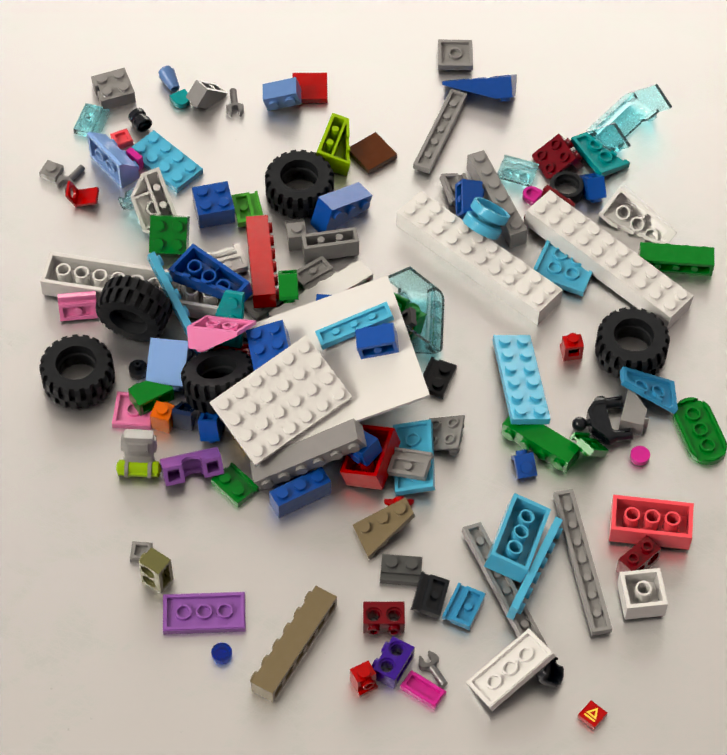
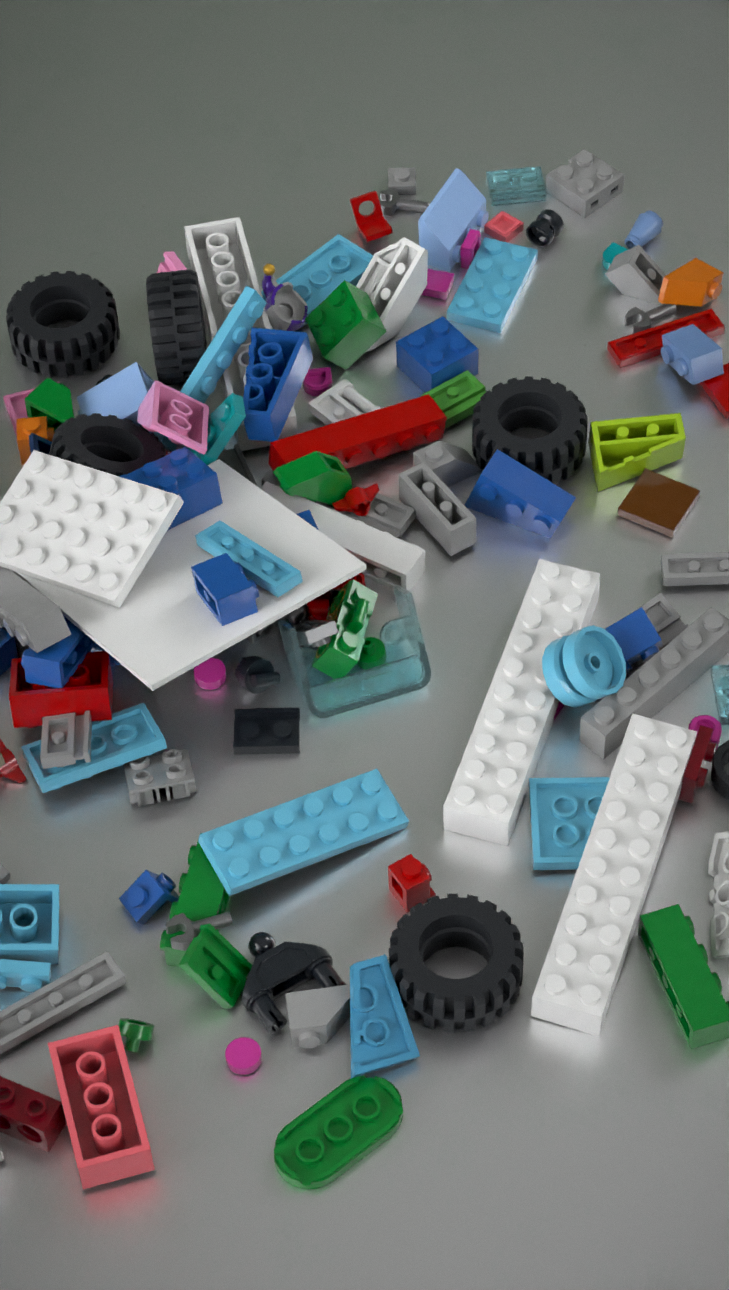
camera: 70 degrees right, 5 degrees down
none -> green tile [118,1018,155,1052]
none -> flat silver bar [166,911,233,951]
none -> medium azure plate [261,234,373,327]
none -> light grey piece [261,264,308,331]
none -> red piece [332,483,380,516]
none -> red tile [607,308,725,368]
none -> orange slope [658,258,724,307]

